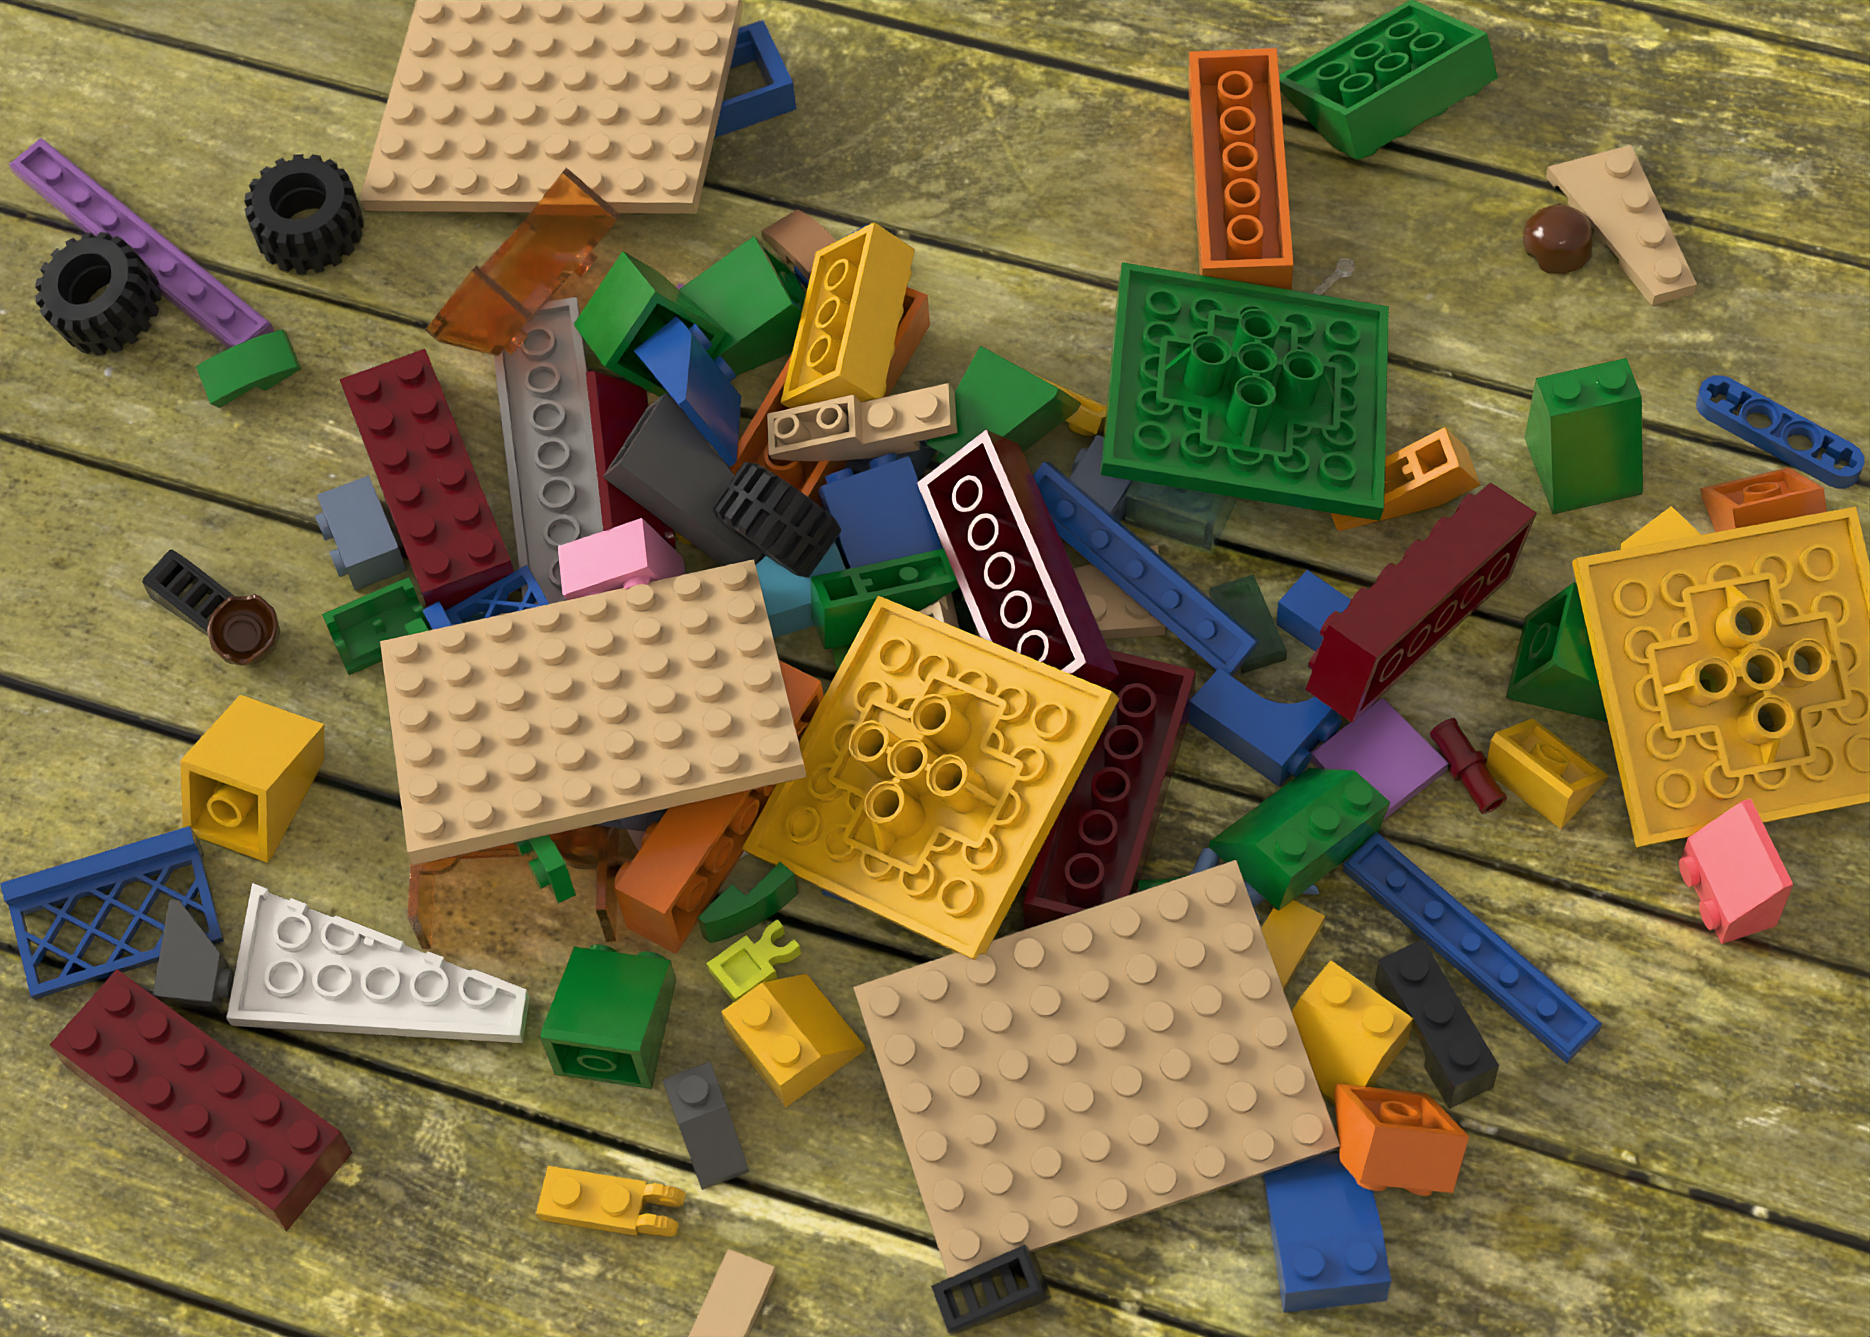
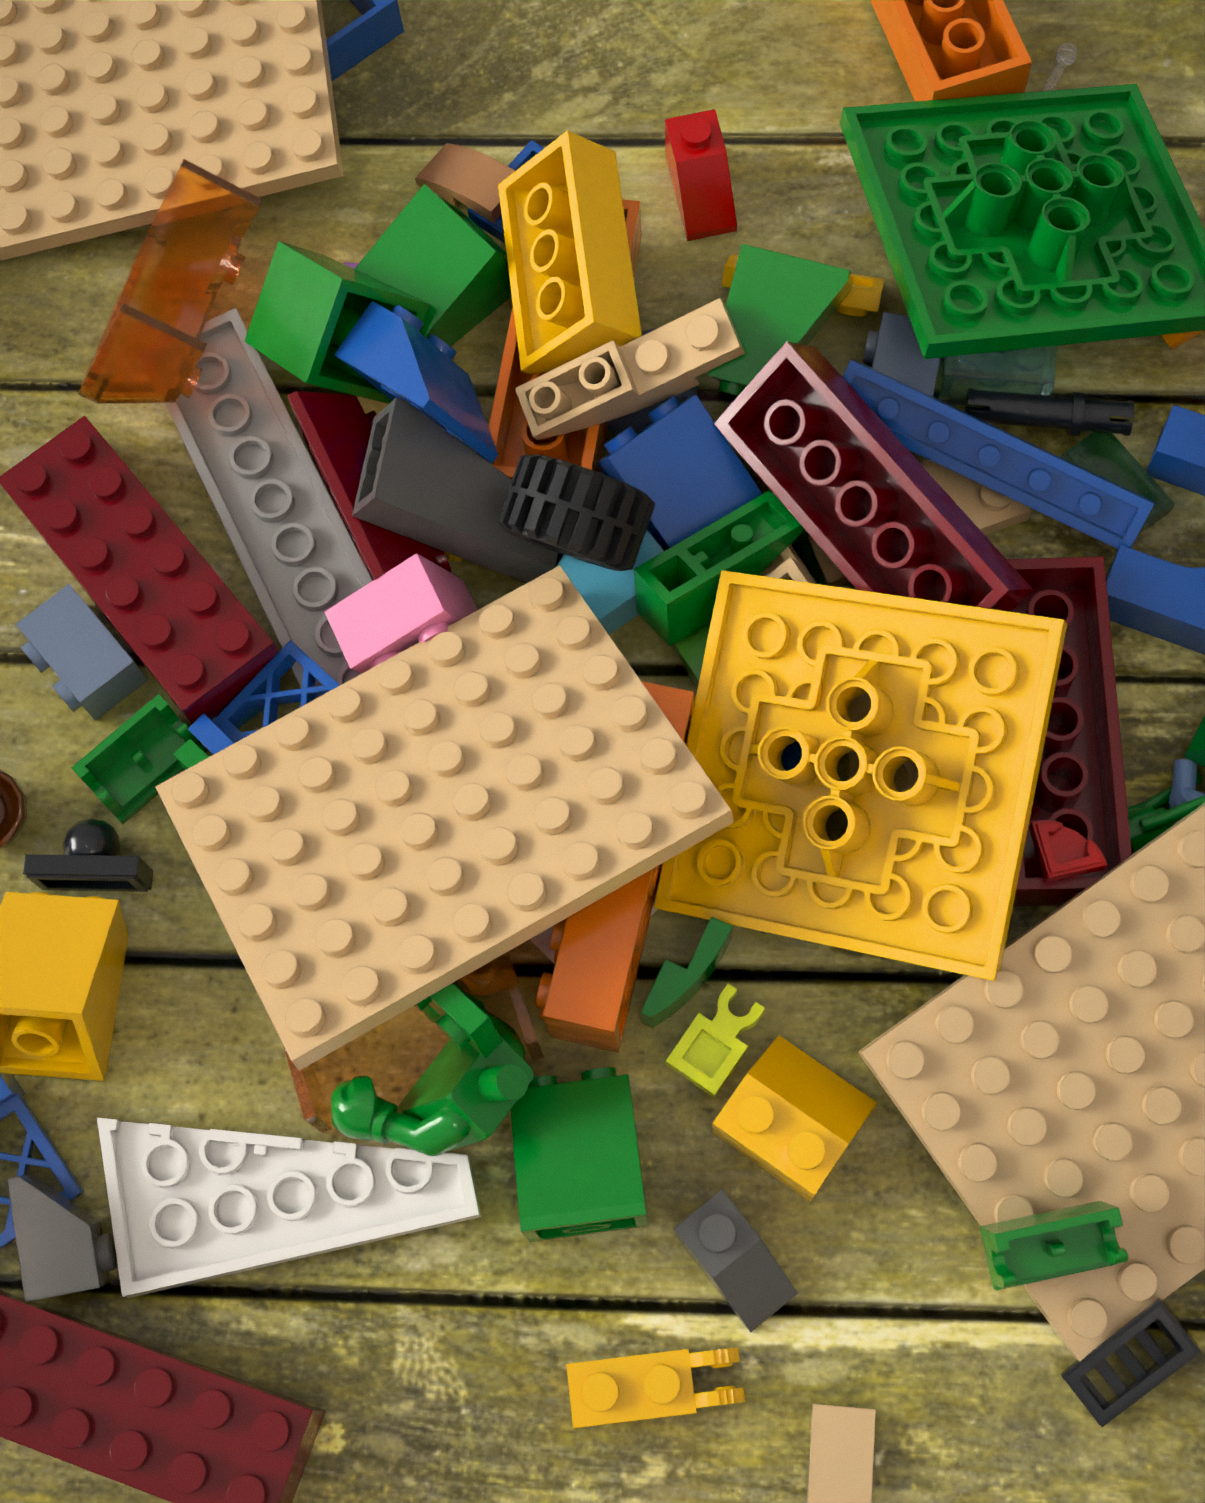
camera: 15 degrees left, 10 degrees up
none -> black tile [23,818,153,892]
none -> green torso [331,979,534,1156]
none -> red slope [665,109,737,241]
none -> black pin [965,388,1134,436]
none -> green hinge [980,1201,1128,1290]
none -> red tile [1029,820,1107,883]

